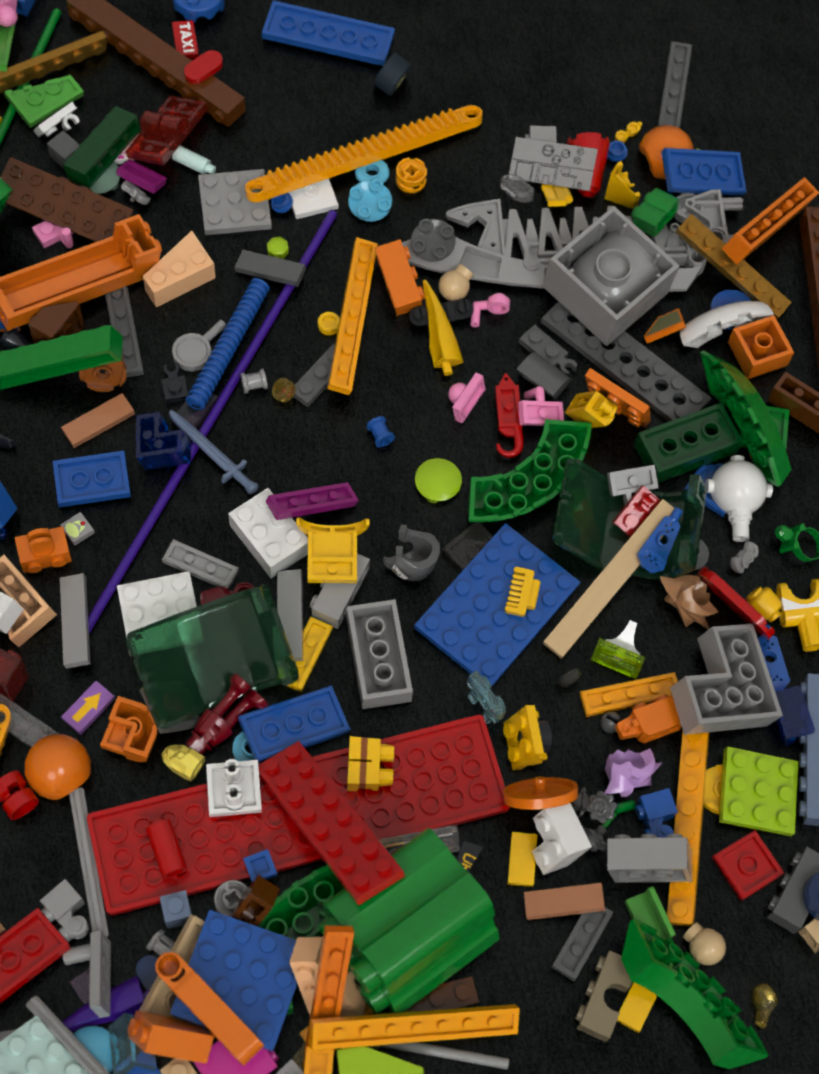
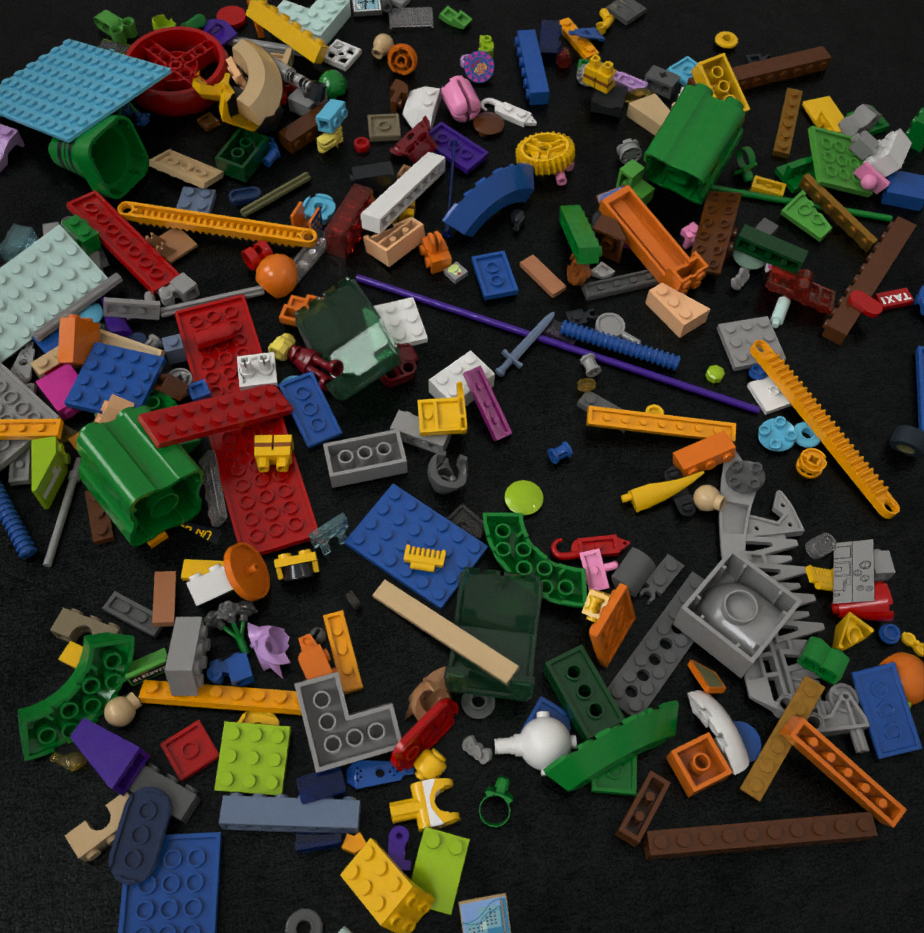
camera: 90 degrees right, 5 degrees down
white plate [33,102,80,137] -> none
light grey tile [60,573,90,669] -> none
medium lavender tile [61,681,115,735] -> none
magenta tile [116,159,166,194] -> none
clear blue brick [136,412,191,470] -> none
orange piece [155,952,264,1066] -> none
light grey tile [162,539,239,590] -> none
dark grey tile [235,250,306,287] -> none
light grey tile [277,569,303,663] -> none
yellow tile [279,617,333,692] -> none
orange plate [302,926,354,1071] -> none
light orange plate [309,1004,520,1050] -> none
bright pink tile [448,373,486,423] -> none
bright pink plate [470,293,510,327] -> none
clear neon green piece [591,620,646,679] -> none
light grey hinge [607,465,658,506] -> none
plate [612,485,661,537] -> none
blue piece [636,507,683,573] -> none
none -> dark purple slope [70,718,150,797]

